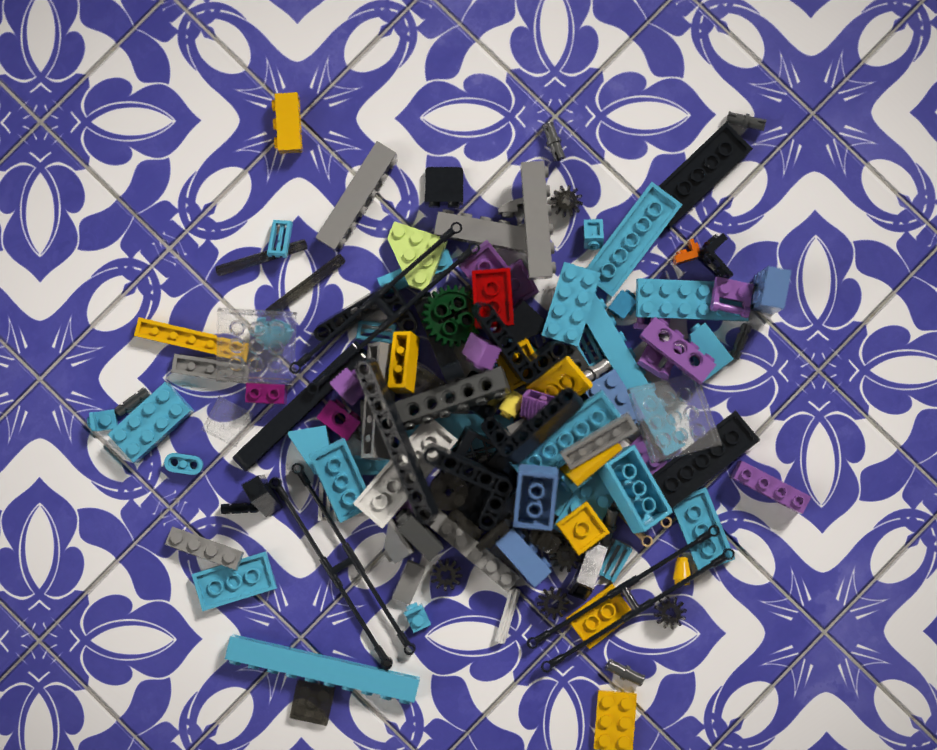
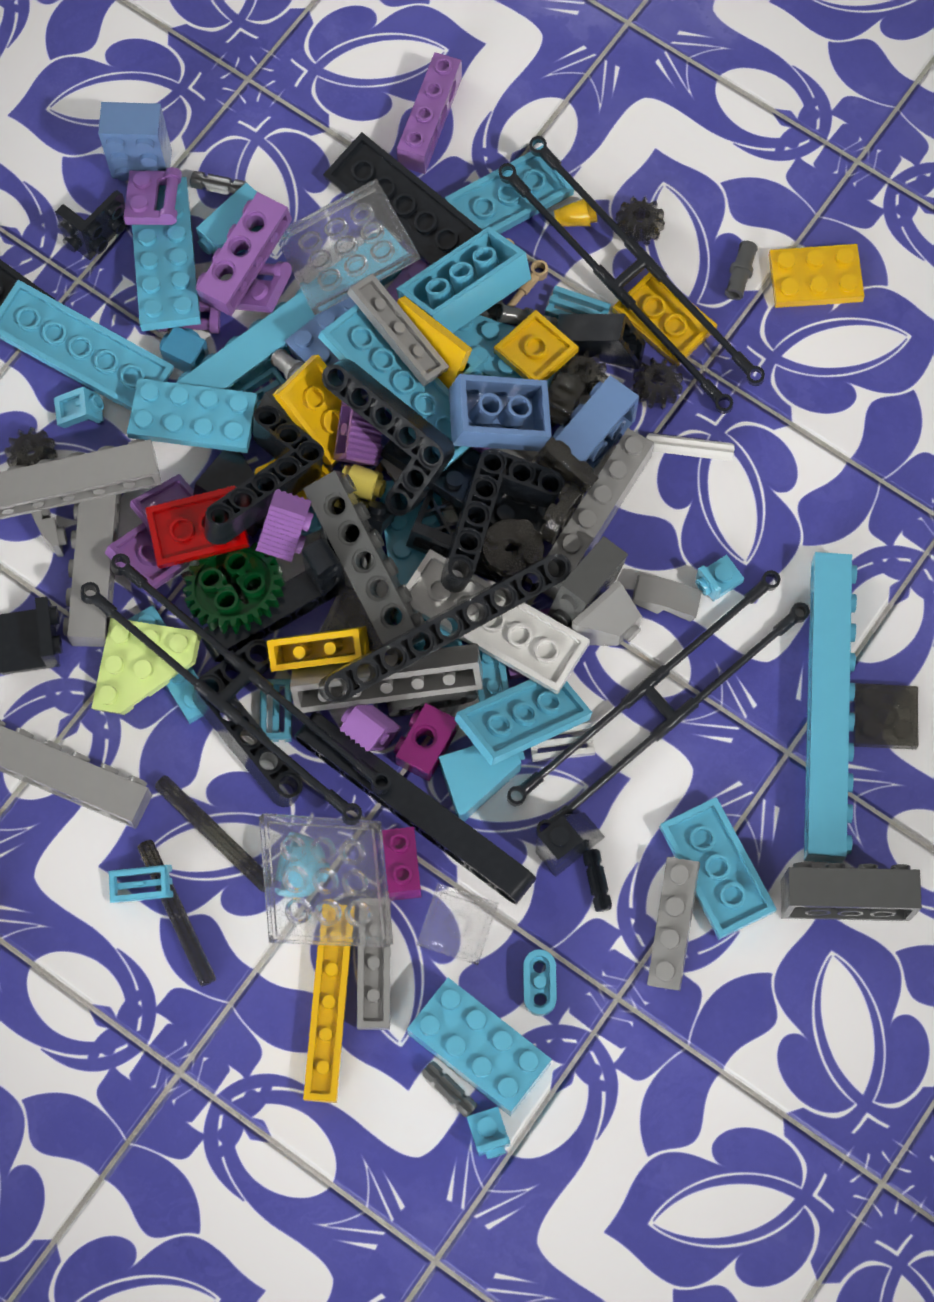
camera: 100 degrees left, 15 degrees down
clear smoke gear [430,558,463,591] -> none
orange bracket [672,239,700,266] -> none
none -> dark grey brick [781,862,922,921]

